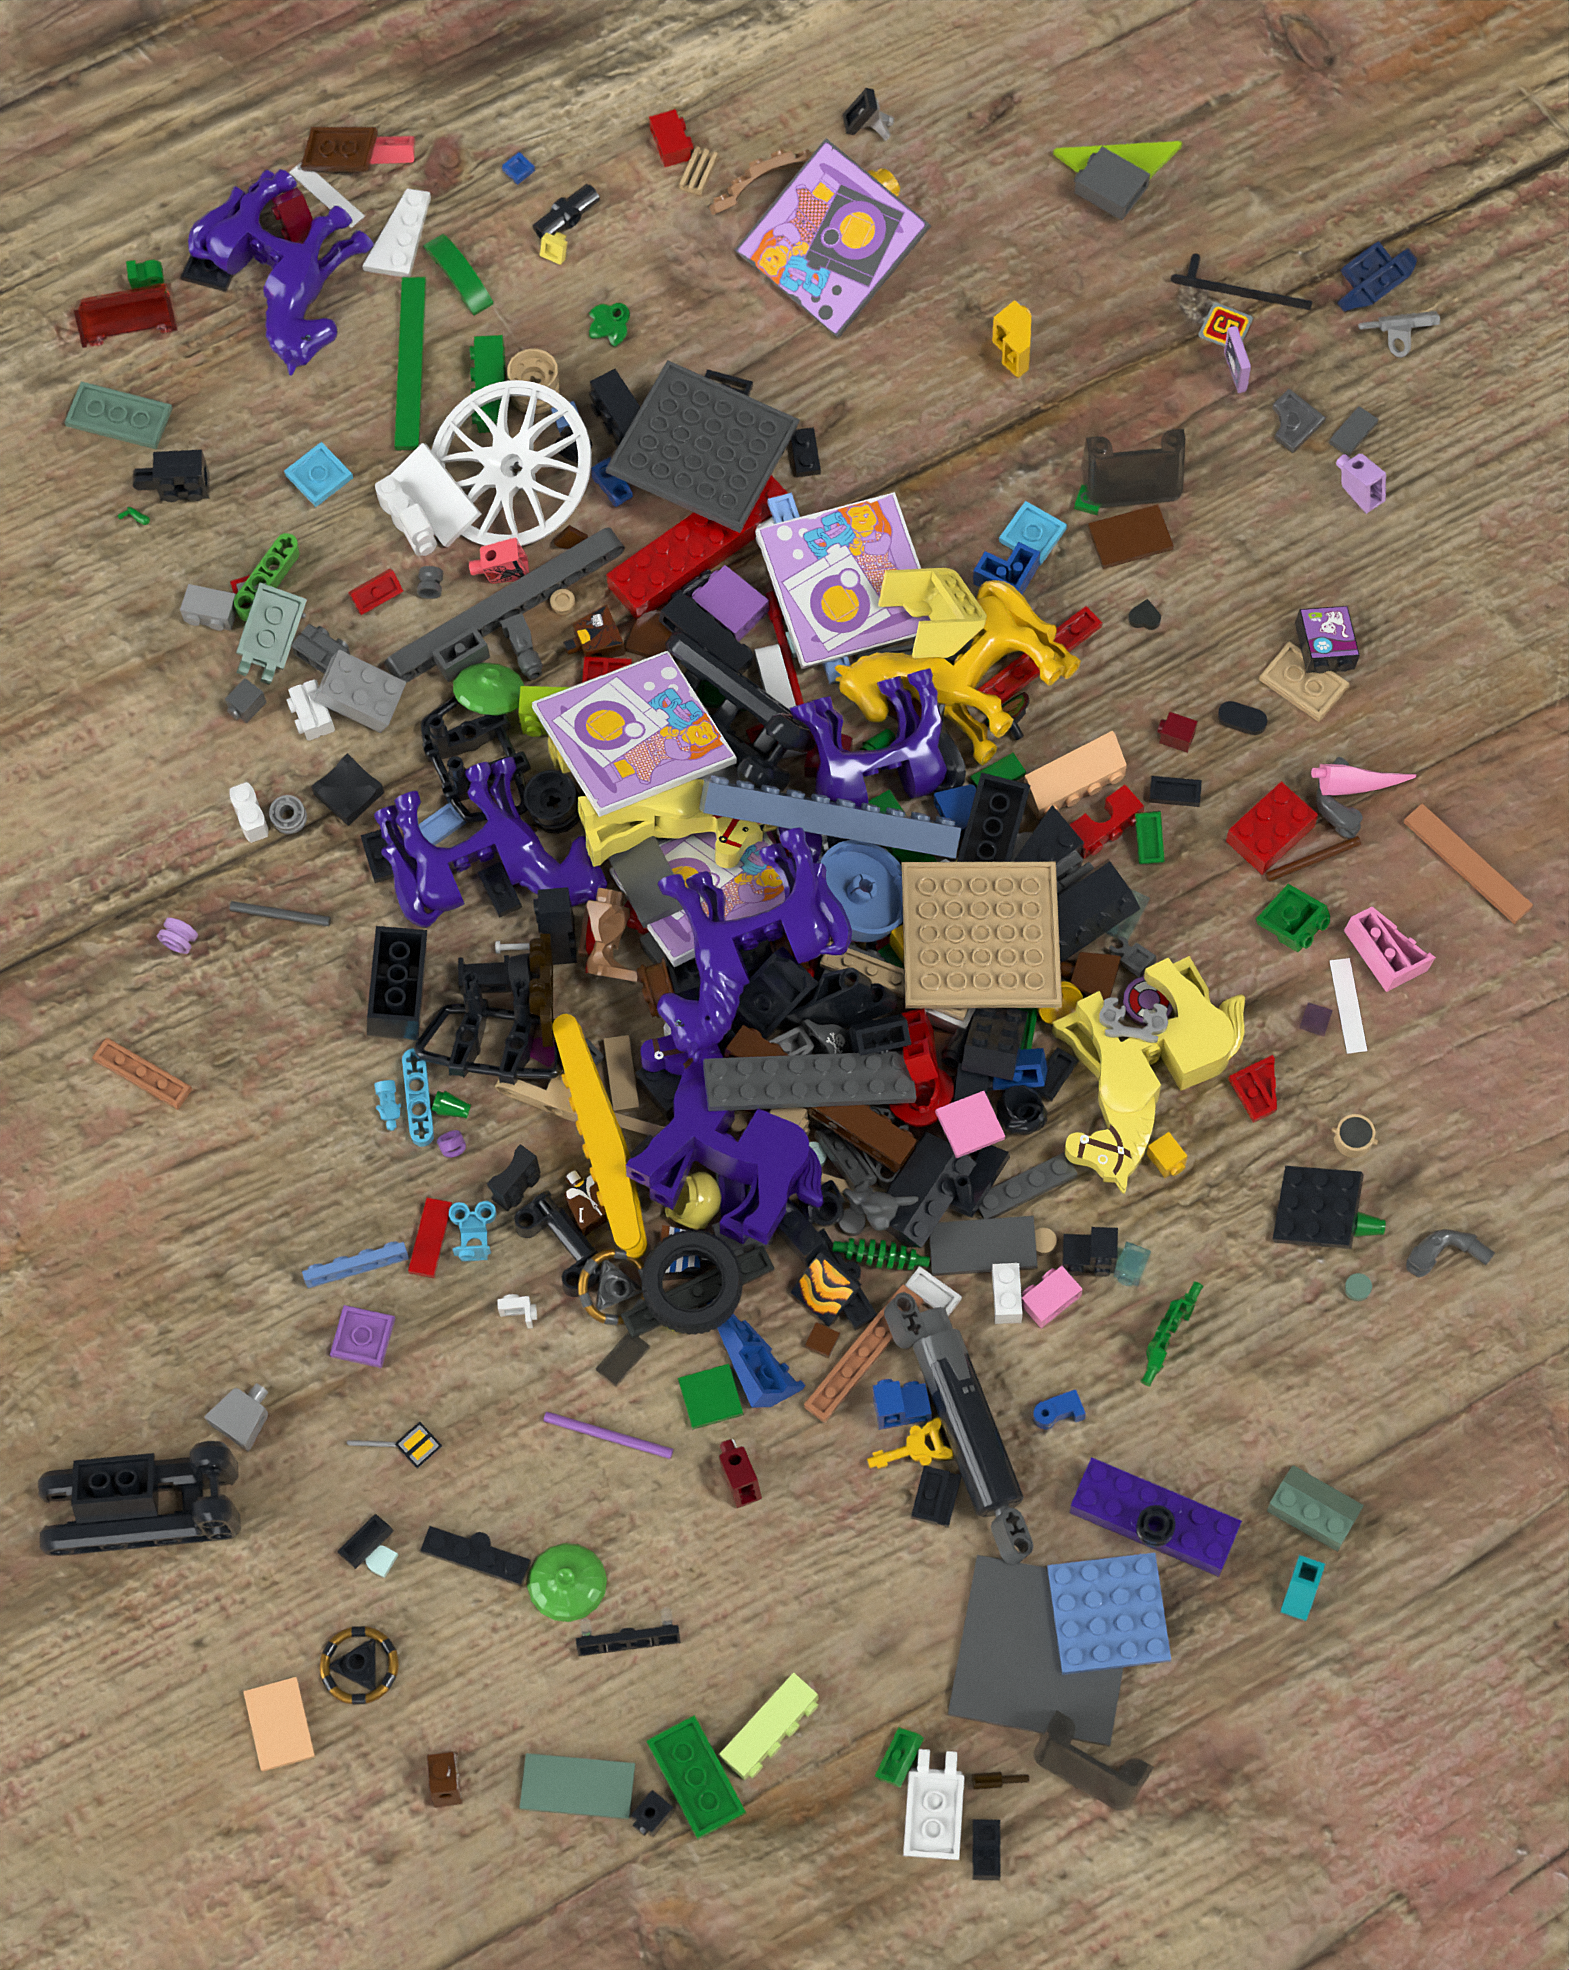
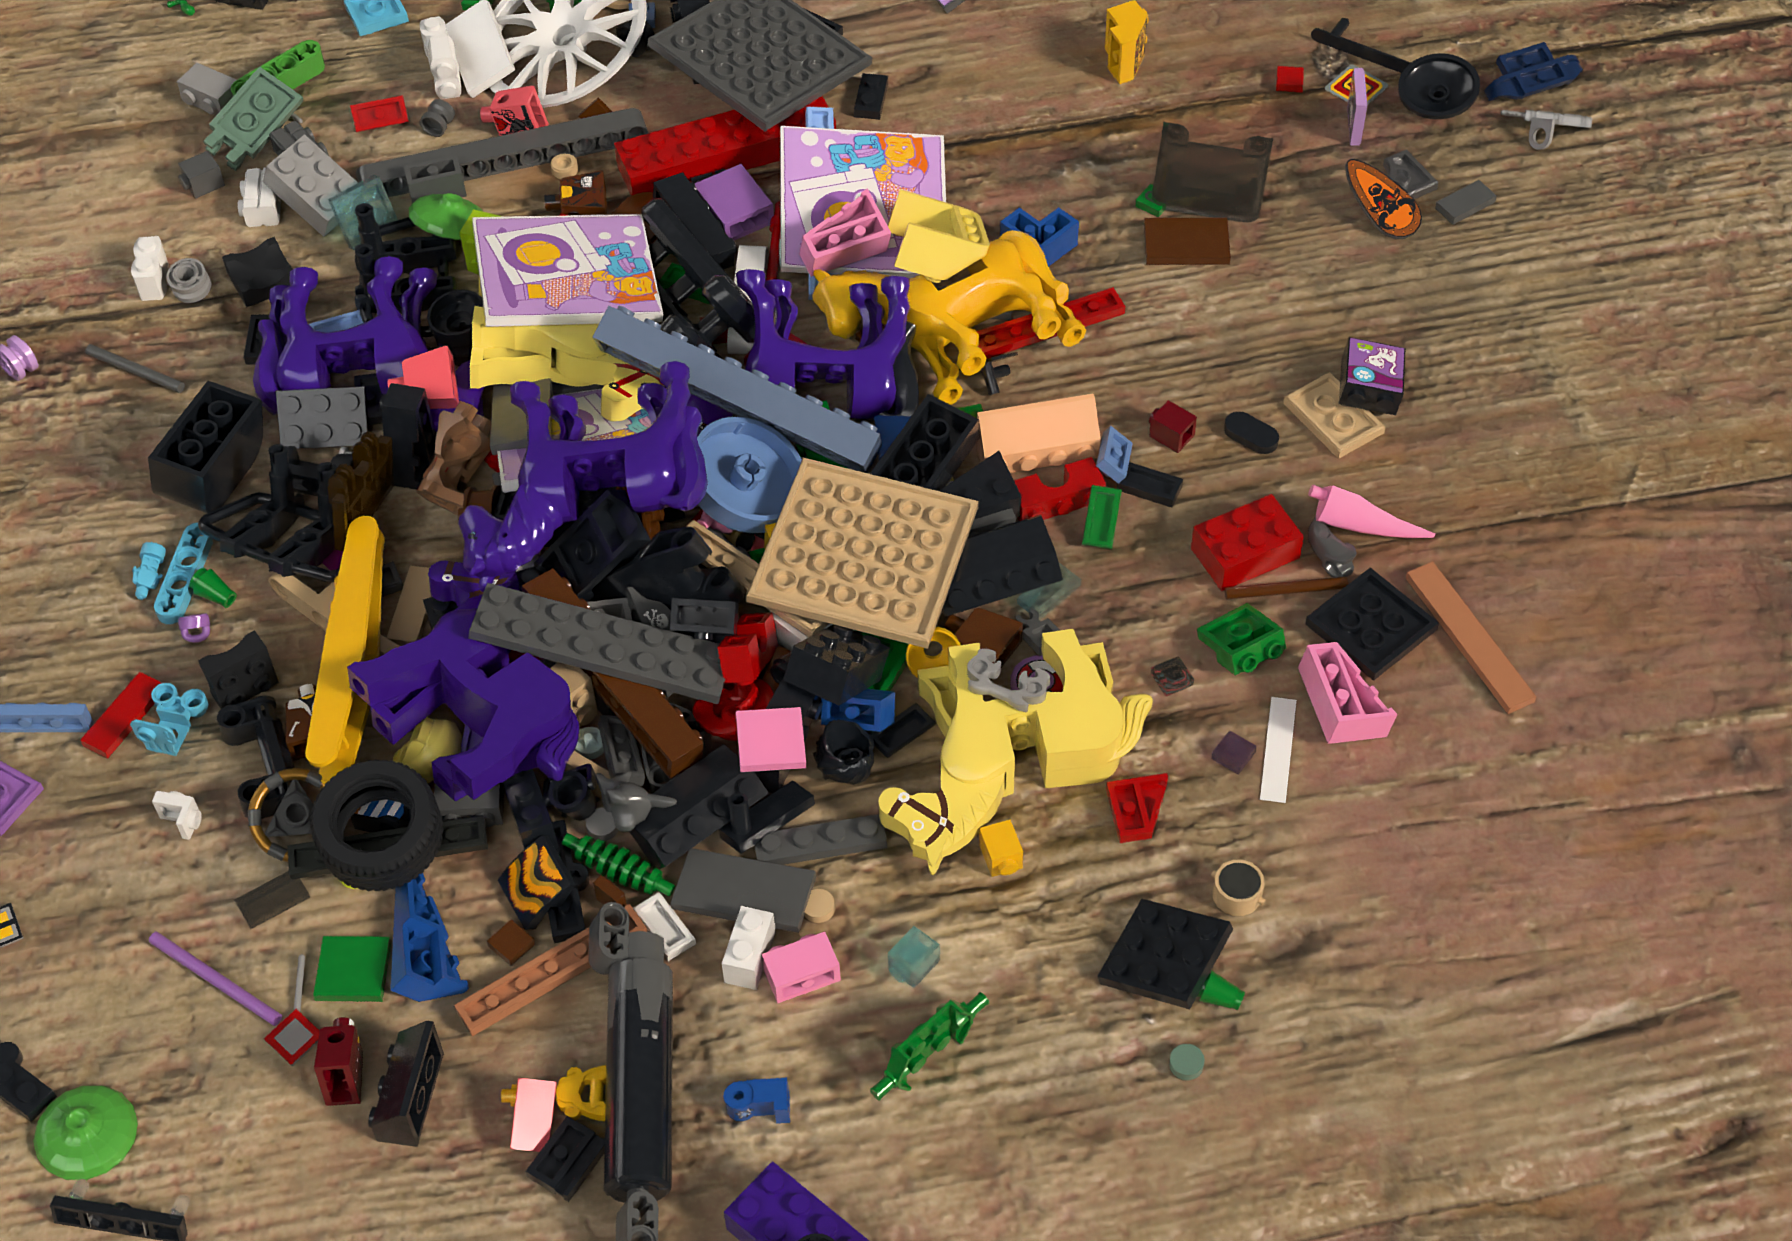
camera: 15 degrees right, 15 degrees down
dark grey piece [500,613,543,680] -> none
blue leg [591,457,633,507] -> none
blue brick [873,1379,932,1430] -> none
medium azure plate [999,501,1067,566] -> none
black brick [1062,1227,1118,1277] -> none
pearl dark grey tile [1128,599,1161,630] -> none
lavender torso [1336,454,1386,514] -> none
dark grey piece [1406,1229,1495,1278] -> none
none -> piece [264,954,320,1066]
none -> plate [276,386,369,449]
none -> clear light blue plate [328,174,398,250]
none -> black slope [368,1021,444,1147]
none -> coral torso [388,346,459,409]
none -> slope [510,1078,557,1152]
none -> reddish brown tile [593,875,627,907]
none -> bright pink wedge [799,188,891,277]
none -> medium blue plate [1096,426,1133,484]
none -> clear smoke tile [1151,656,1194,696]
none -> red tile [1276,66,1304,92]
none -> black plate [1305,567,1439,681]
none -> shield [1345,159,1422,239]
none -> black dish [1398,53,1480,119]

